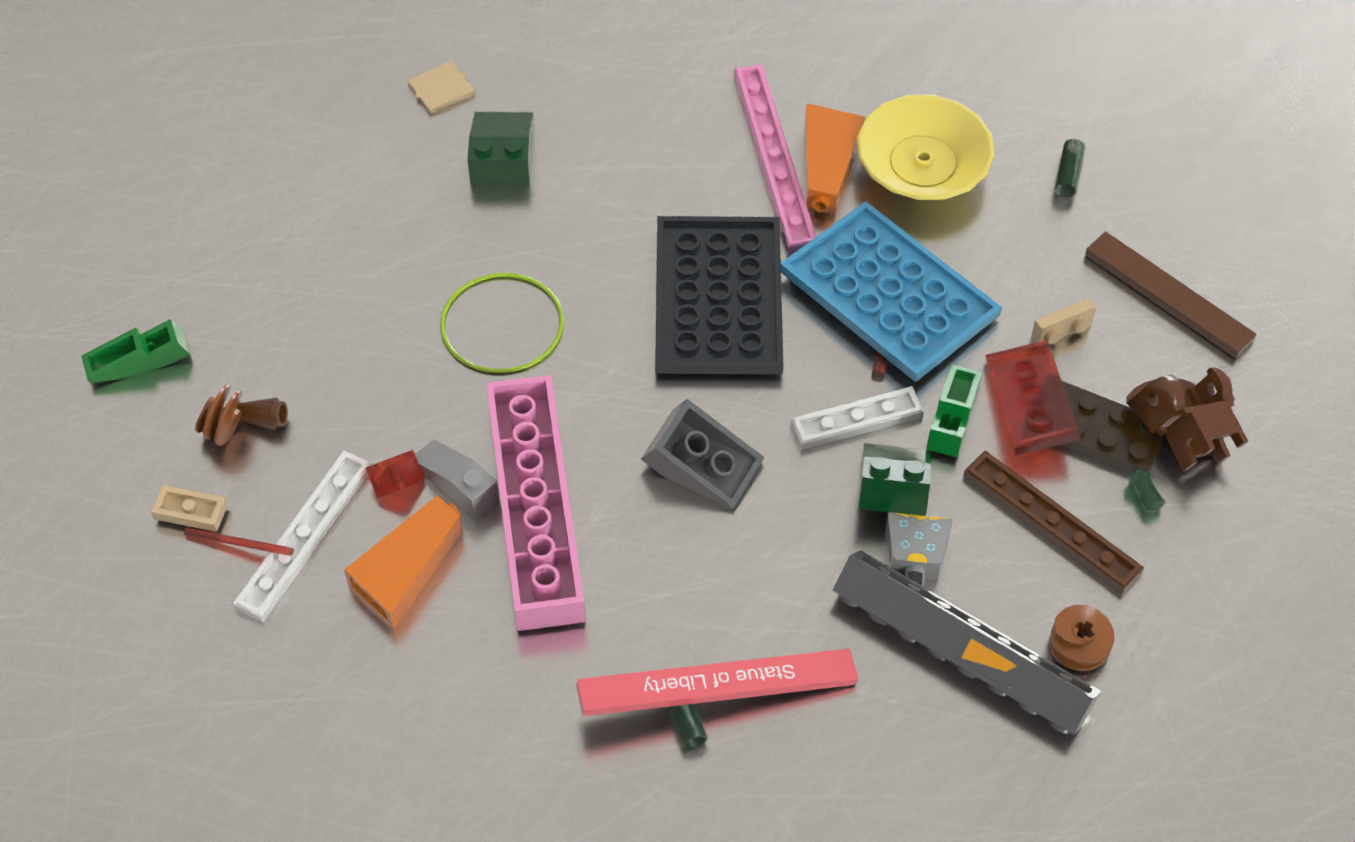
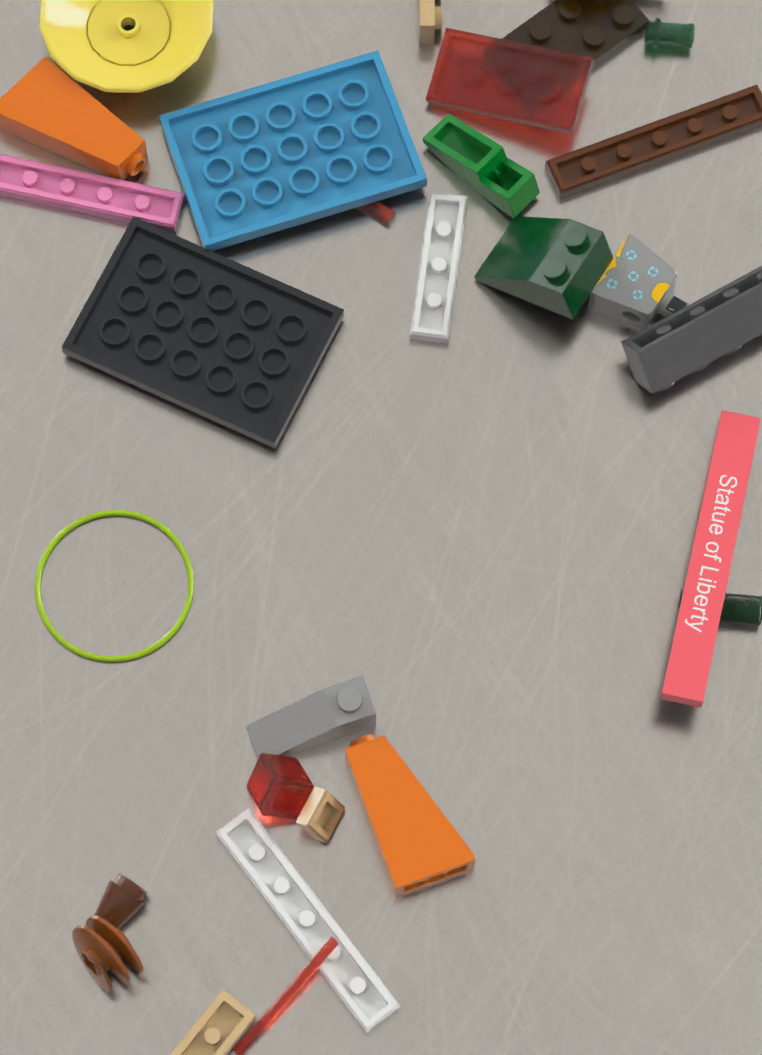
camera: 65 degrees left, 15 degrees up
bright pink brick [486,375,585,631] -> none
dark grey slope [641,399,765,509] -> none
none -> tan tile [296,786,345,844]

